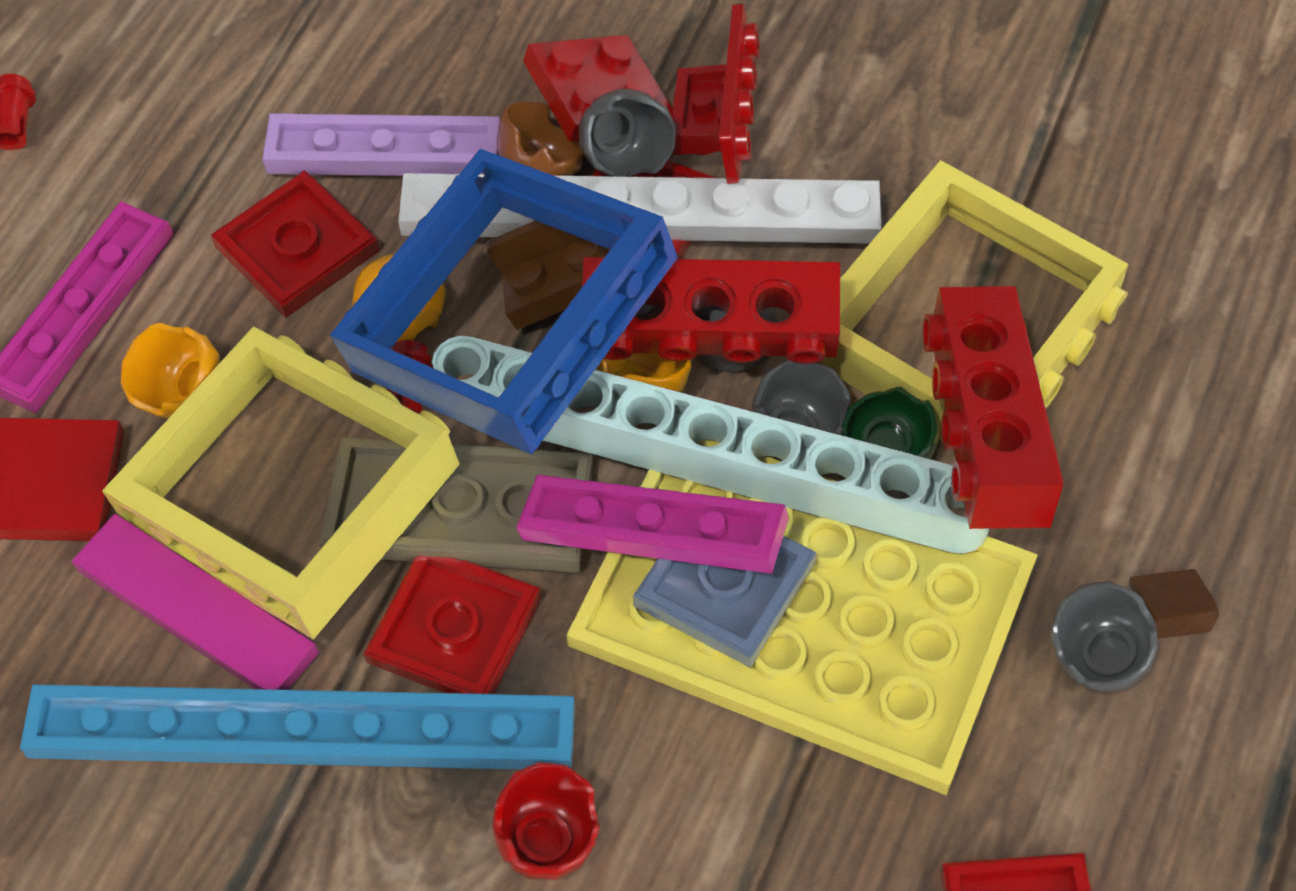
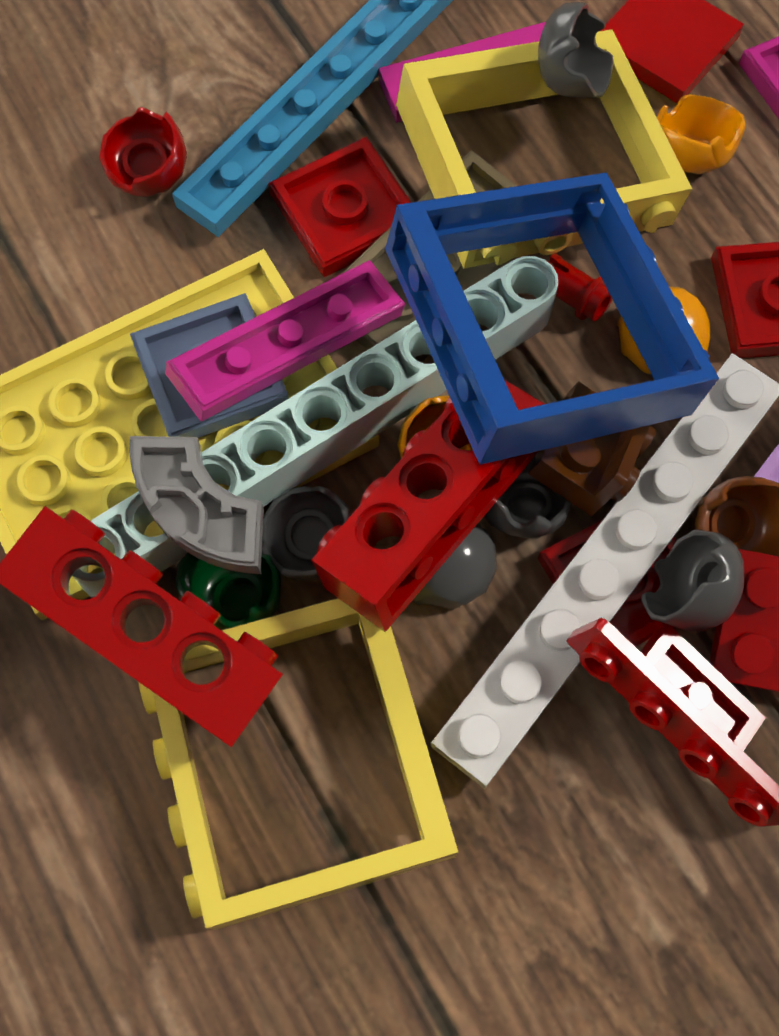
camera: 125 degrees right, 10 degrees up
none -> light grey tile [130,436,264,574]
none -> dark grey hair [538,2,614,98]

